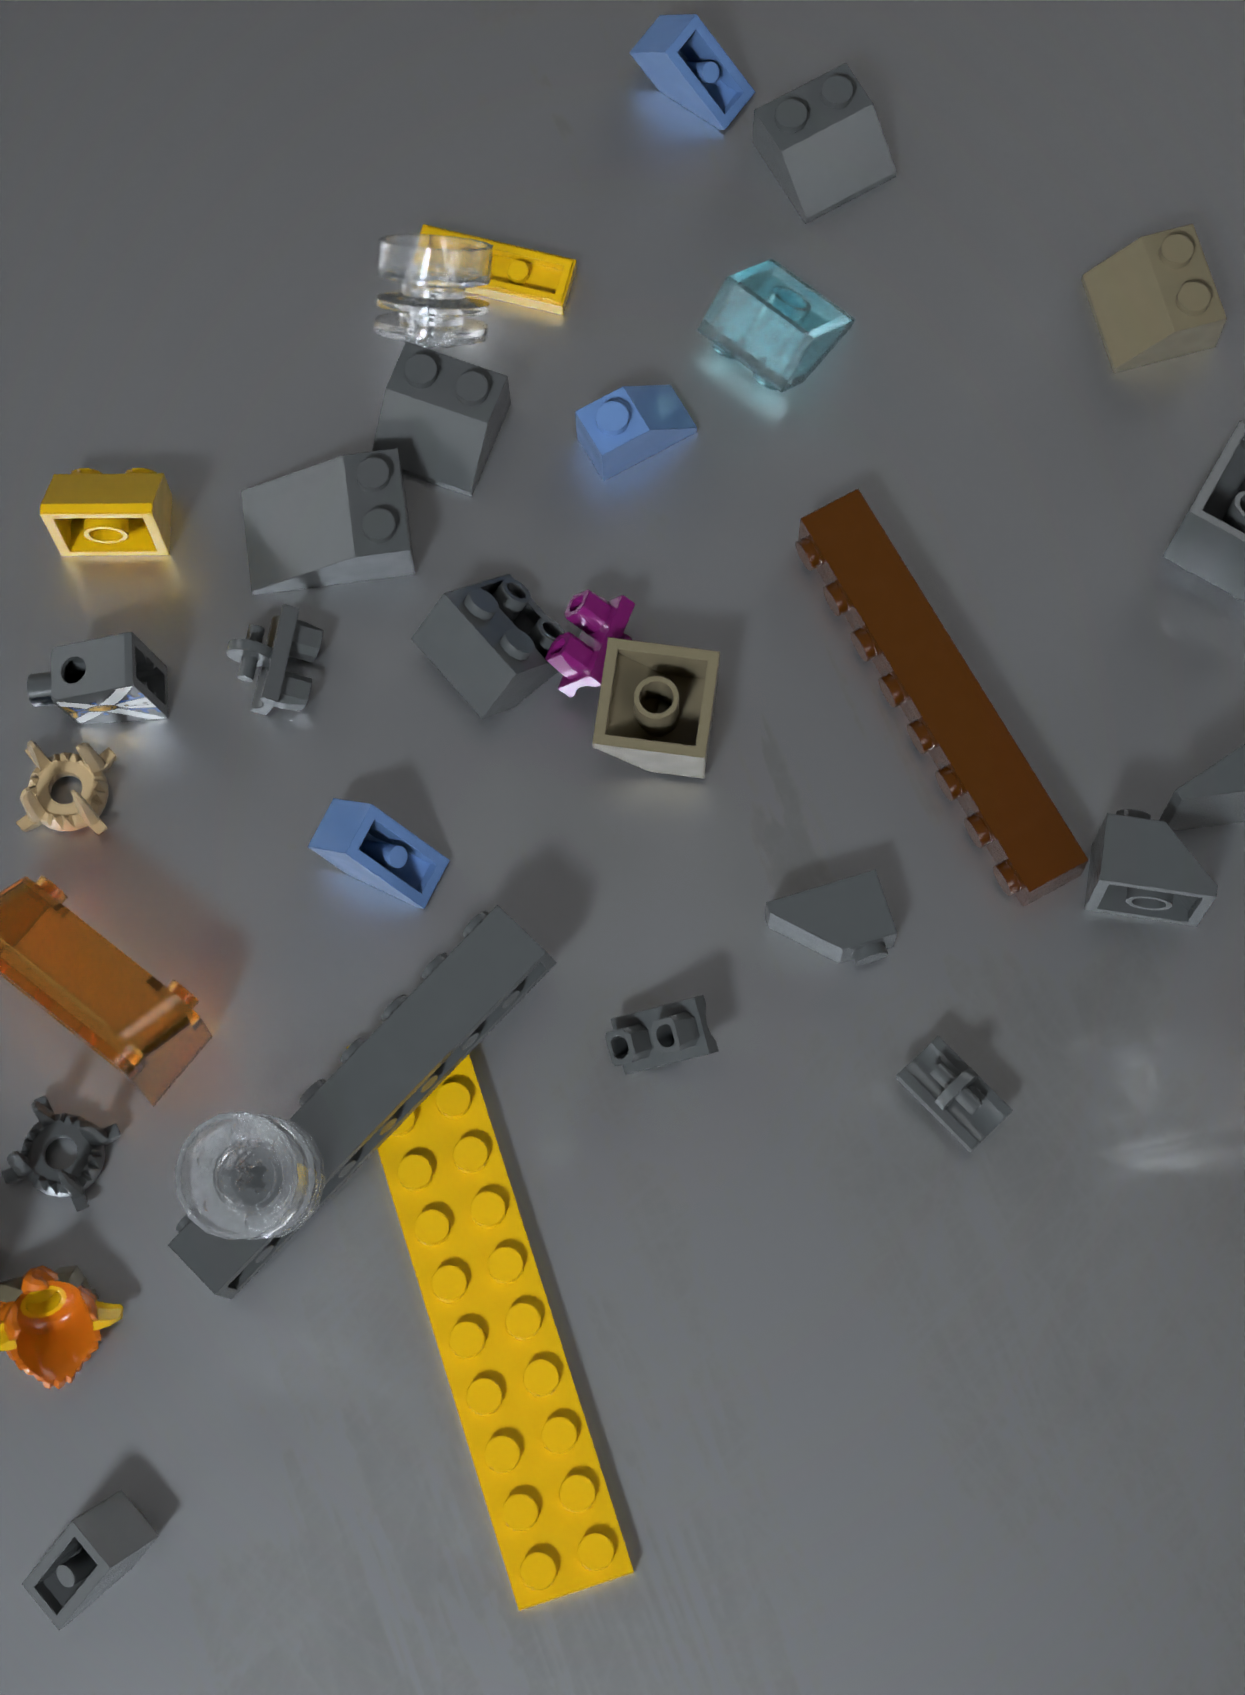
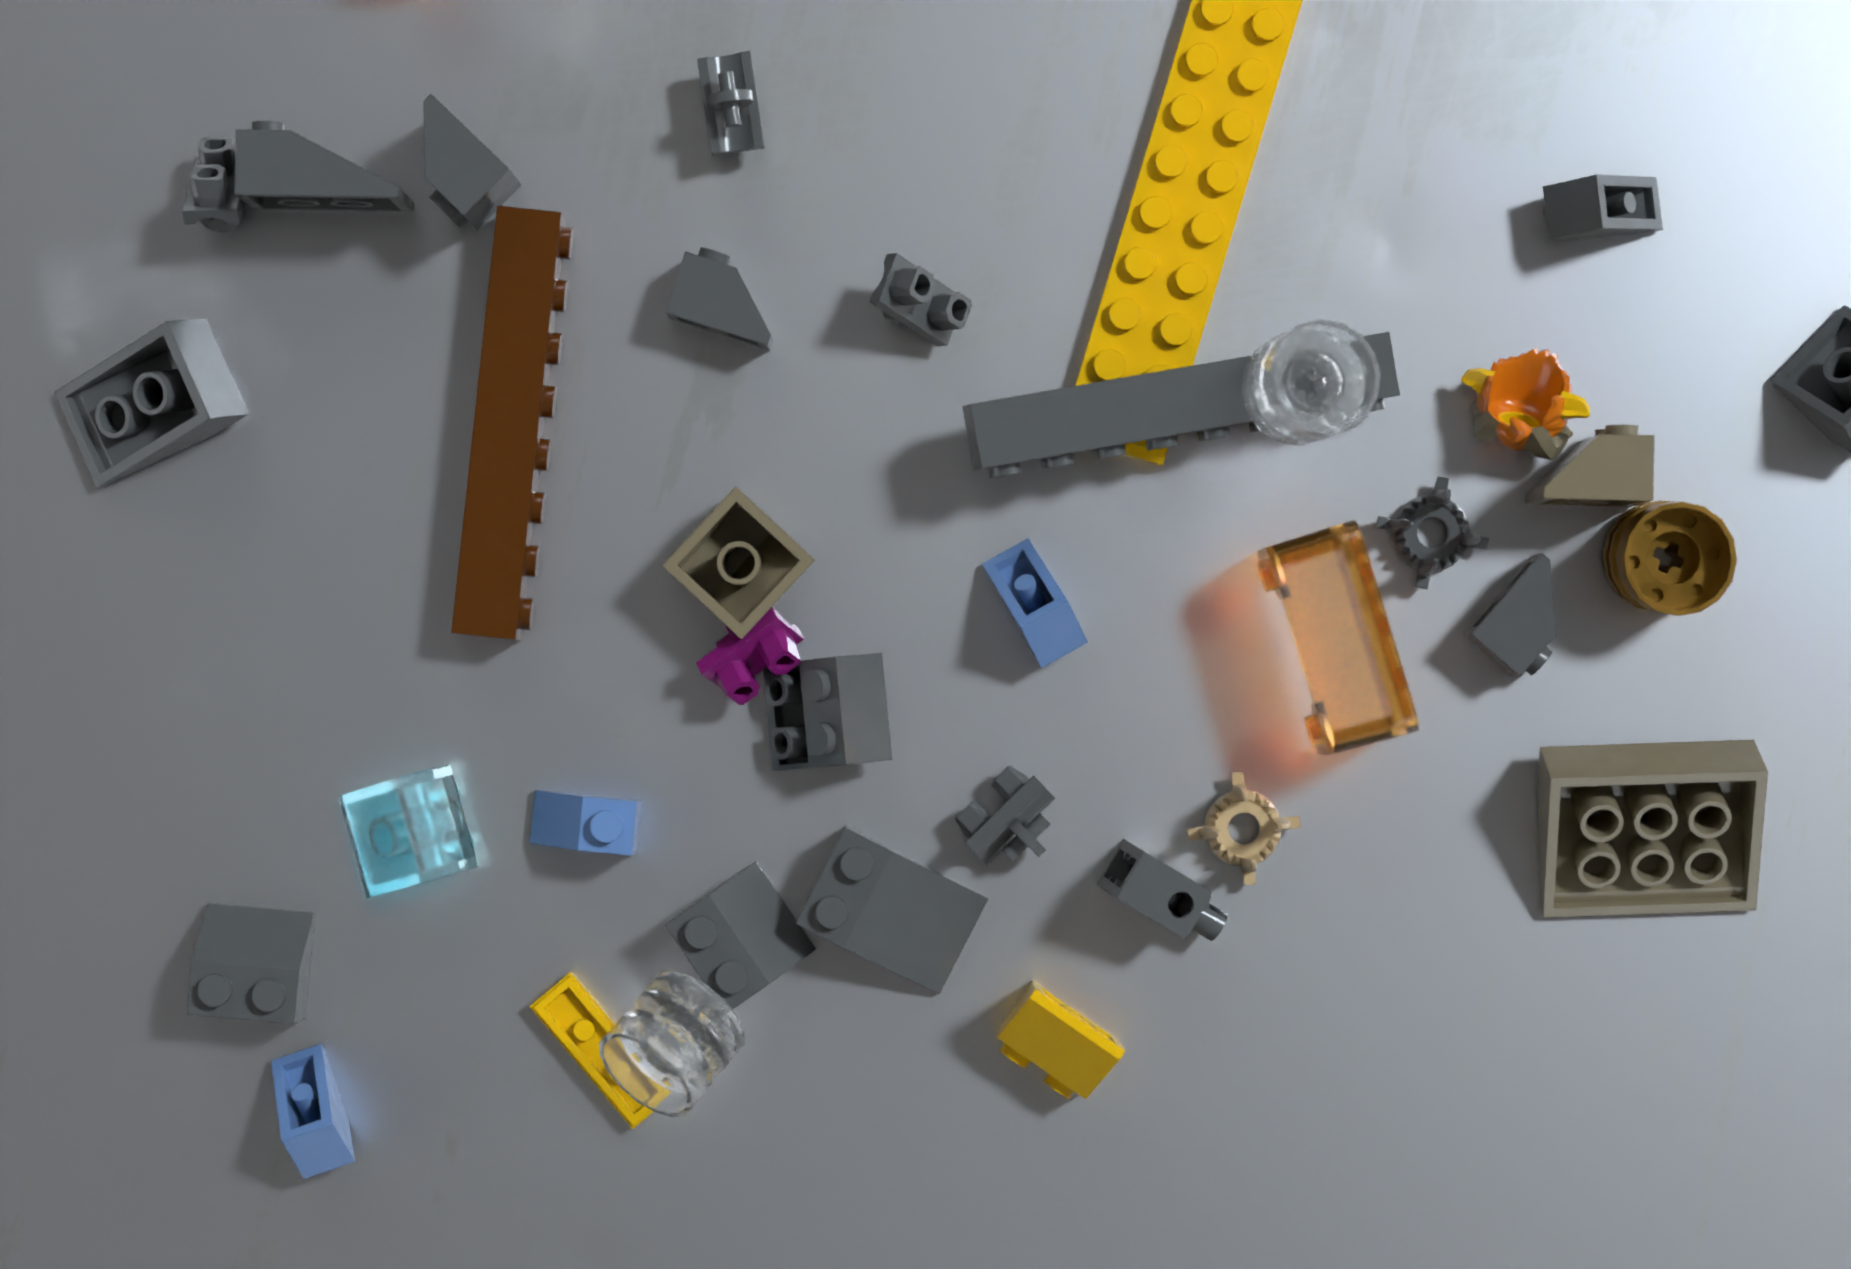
camera: 150 degrees left, 15 degrees up
dark tan slope [1081,224,1227,373] -> none

